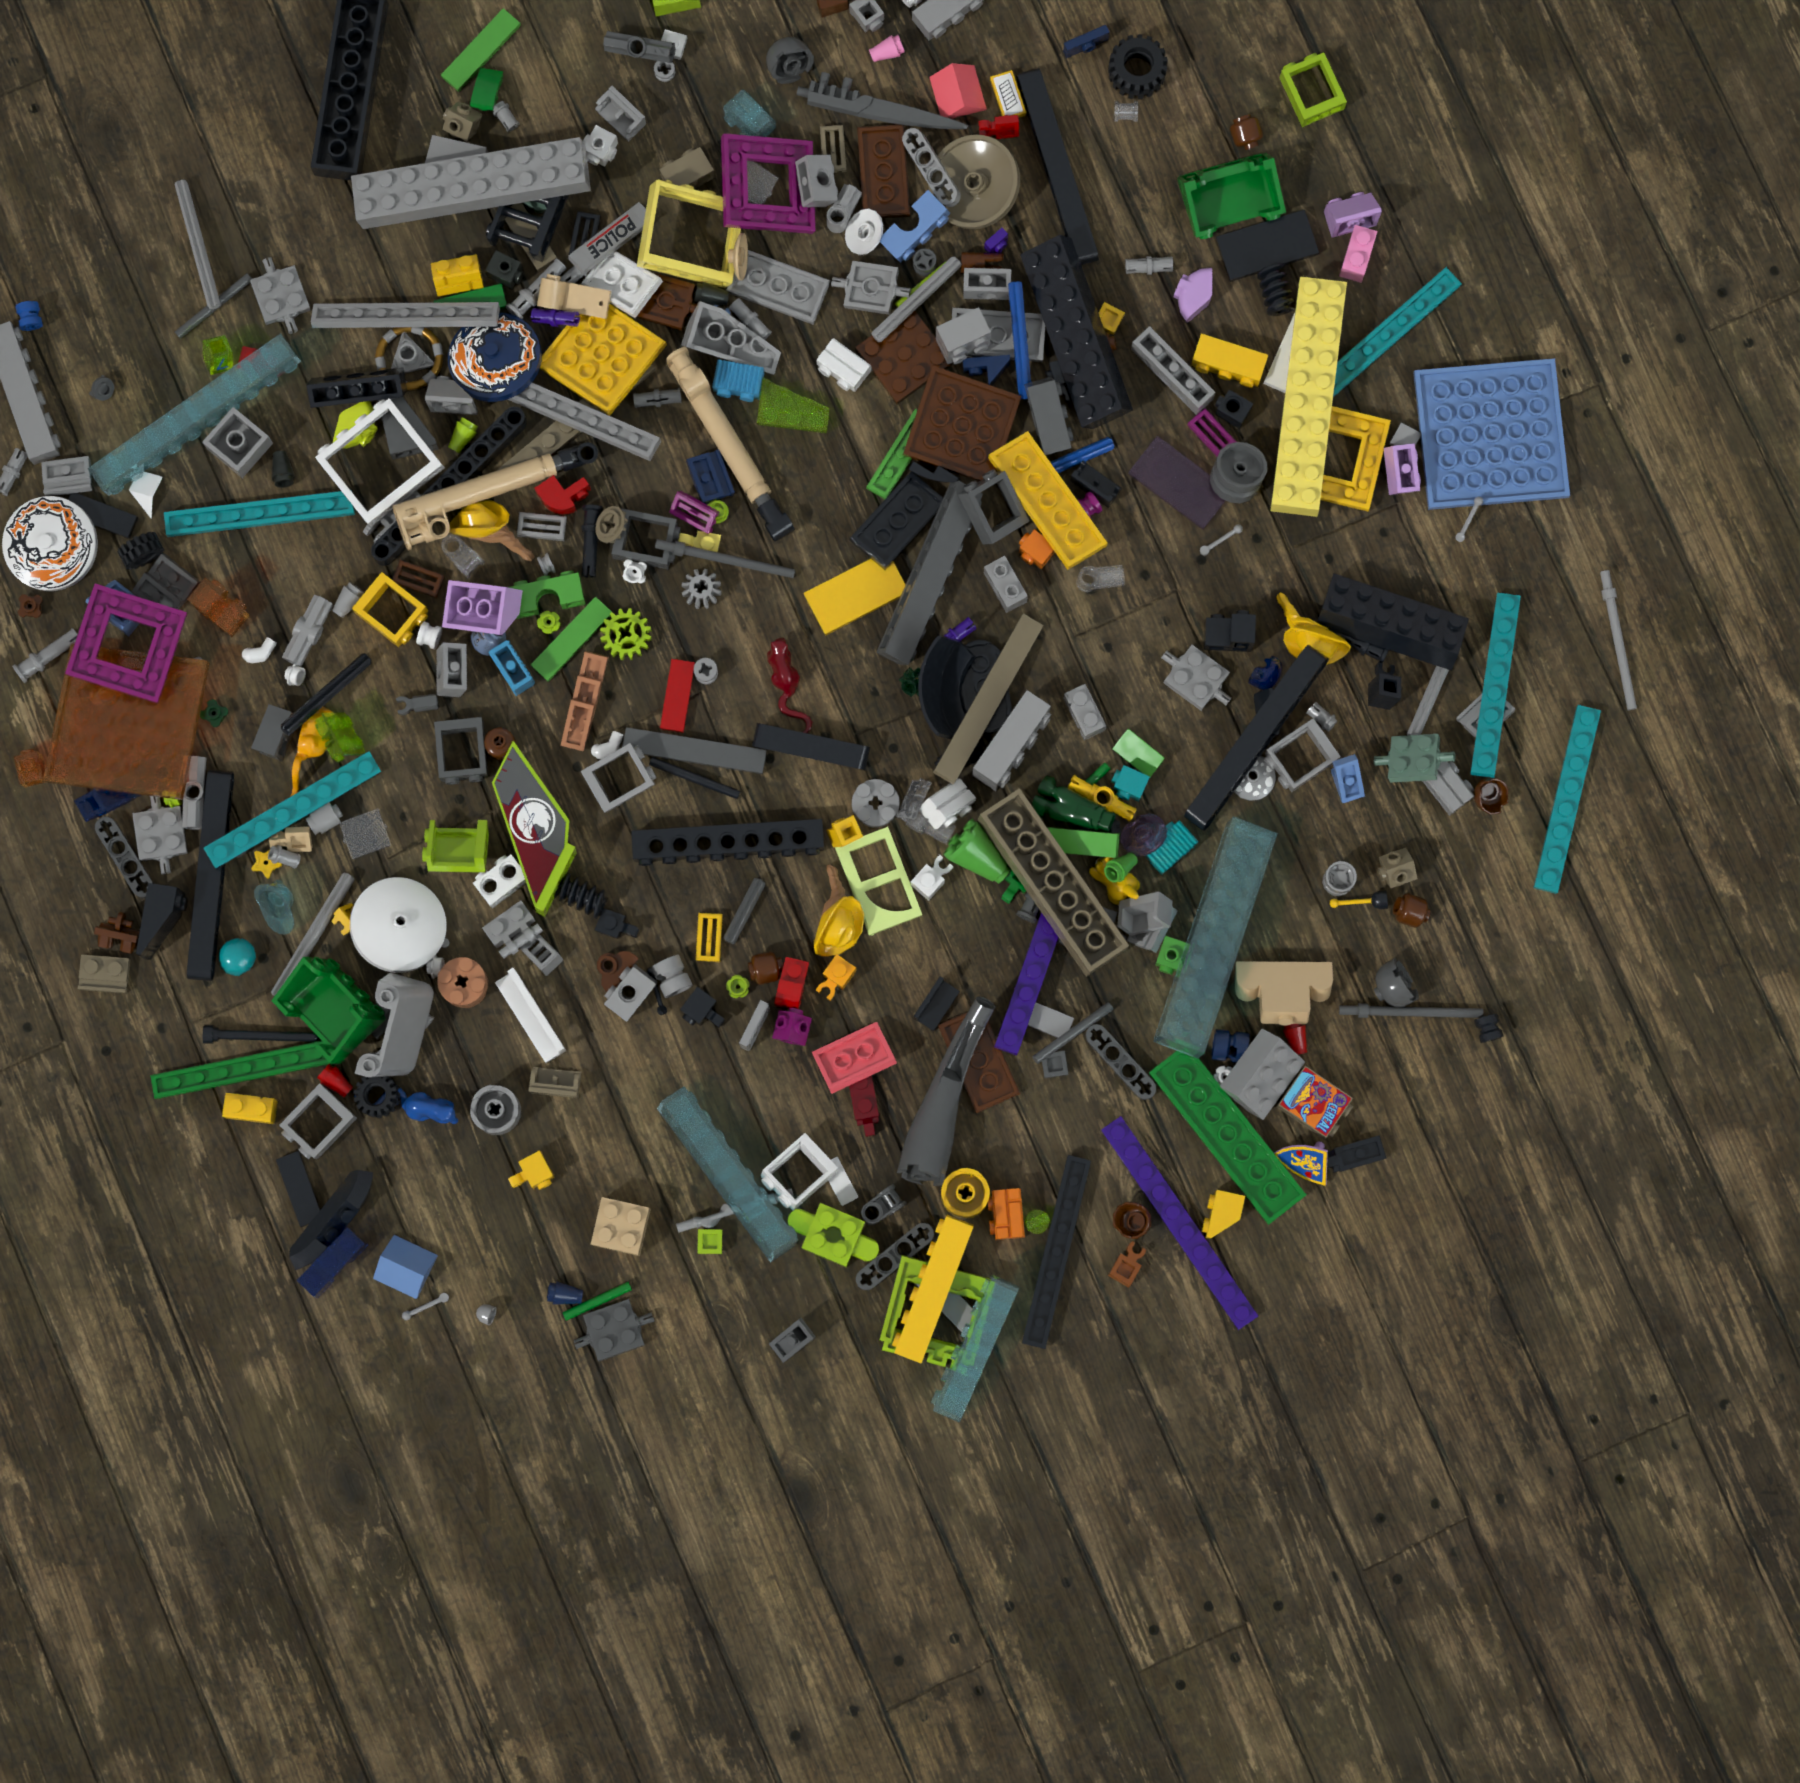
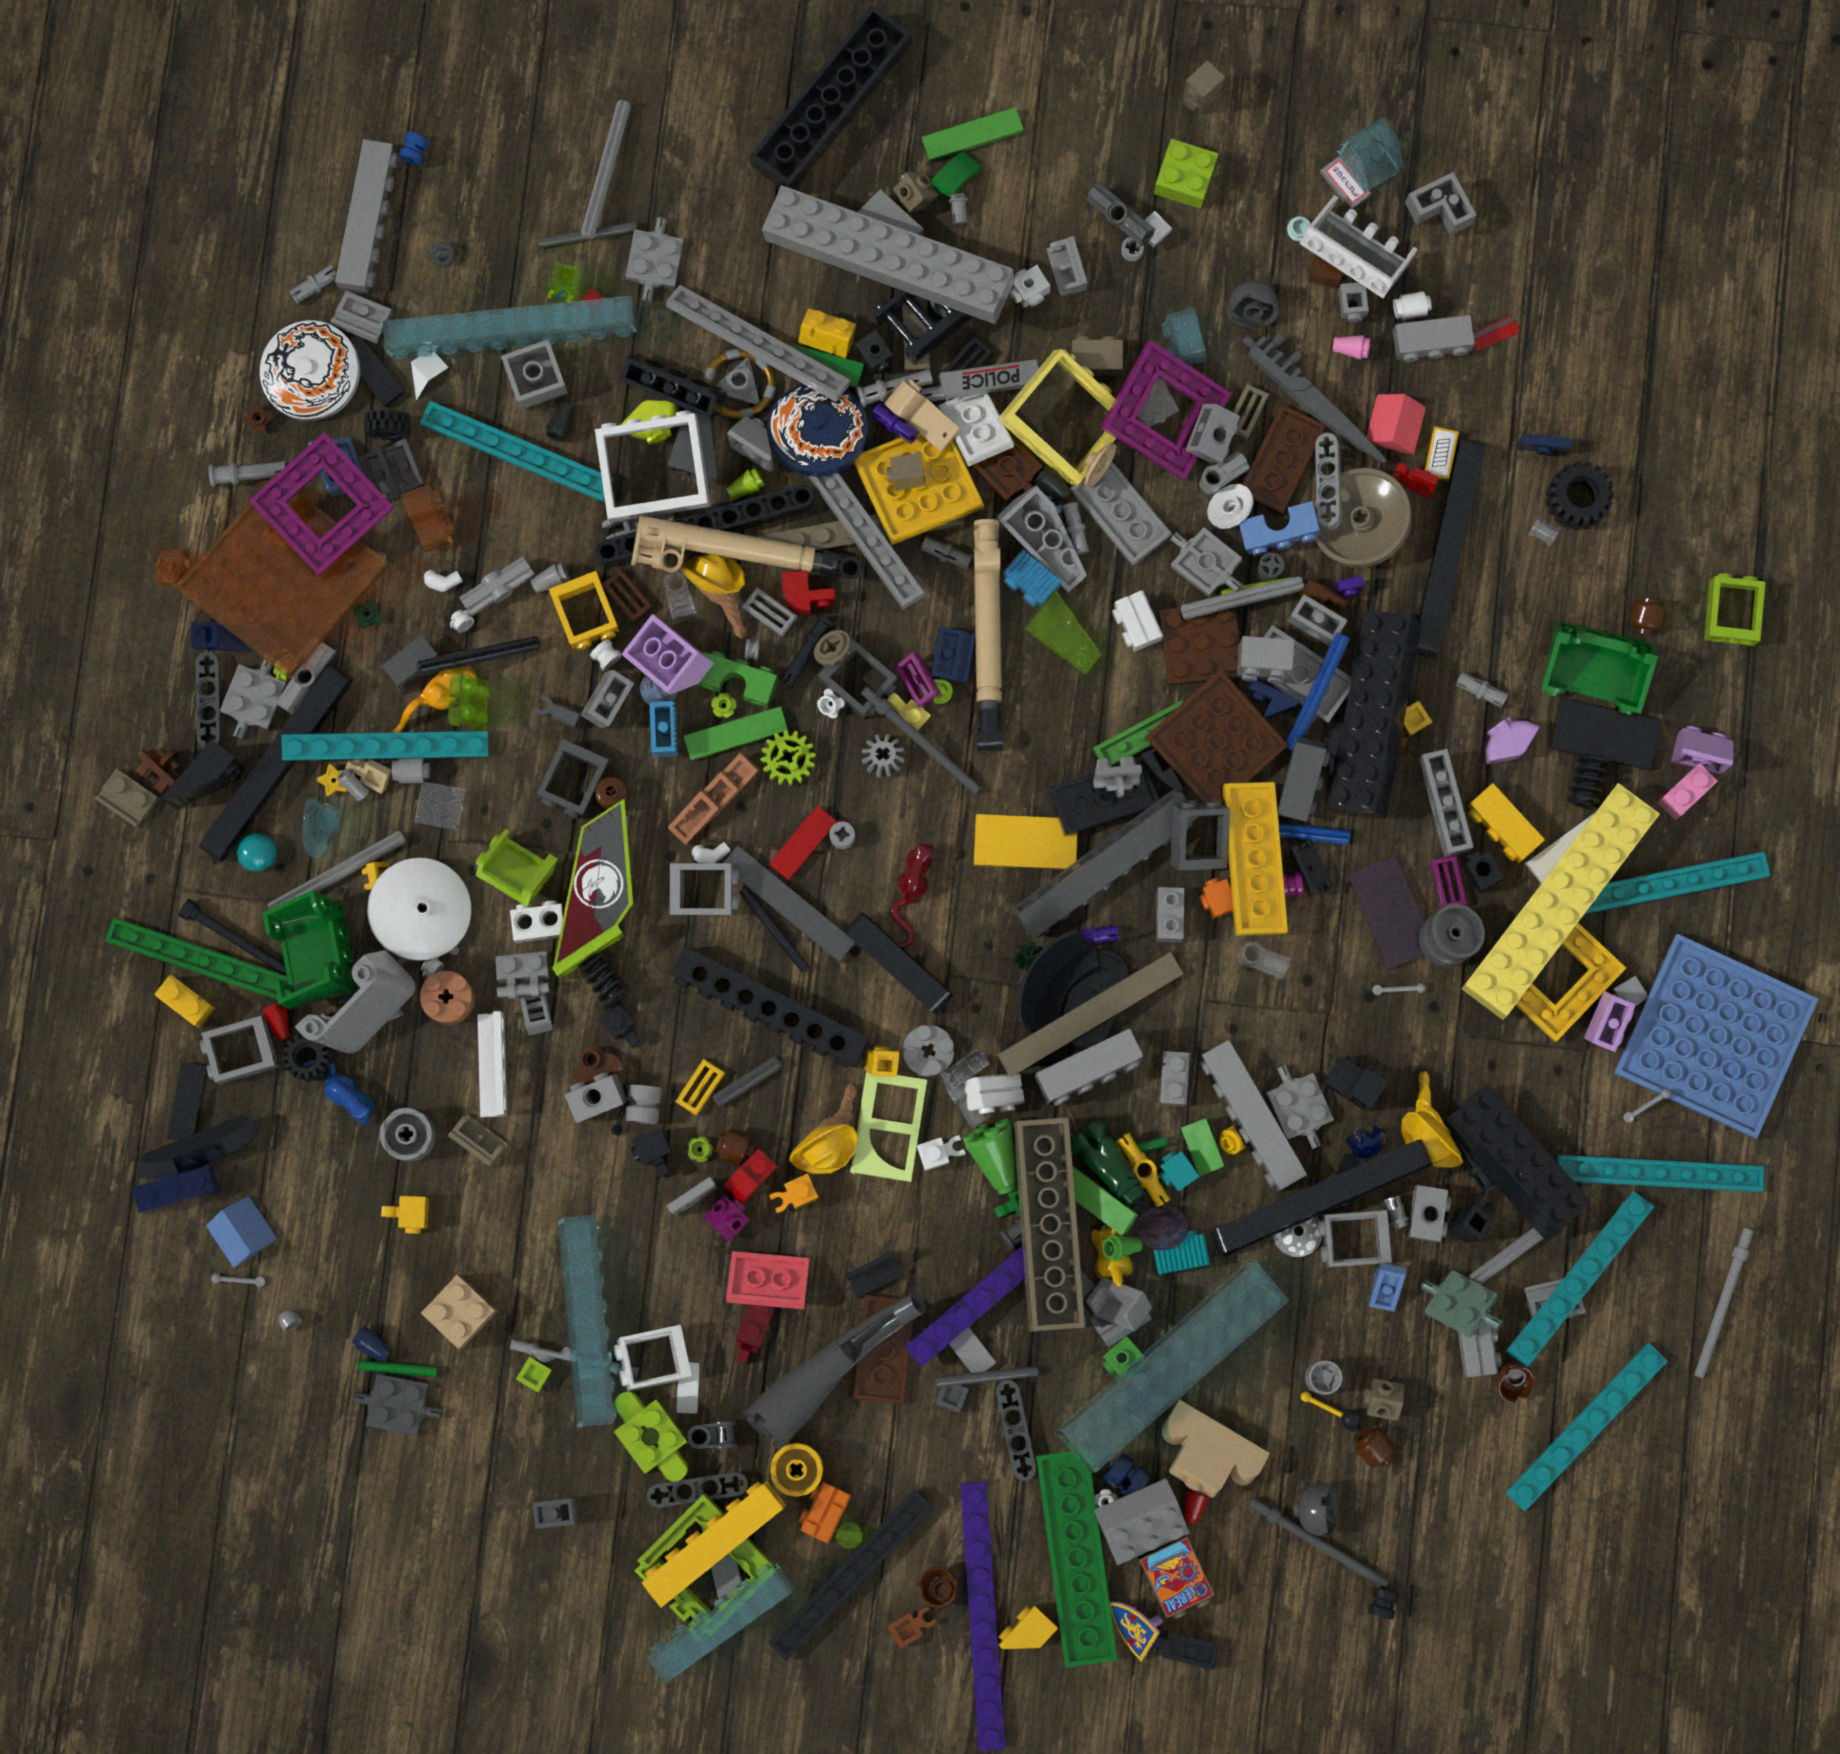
camera: 30 degrees right, 0 degrees up
none -> dark tan brick [886,453,925,491]
none -> light grey hips [1093,756,1142,798]
none -> light grey brick [1199,1040,1307,1191]
none -> yellow plate [1219,1125,1246,1155]
none -> light grey brick [1407,1185,1451,1242]
none -> teal tile [1556,1155,1765,1192]

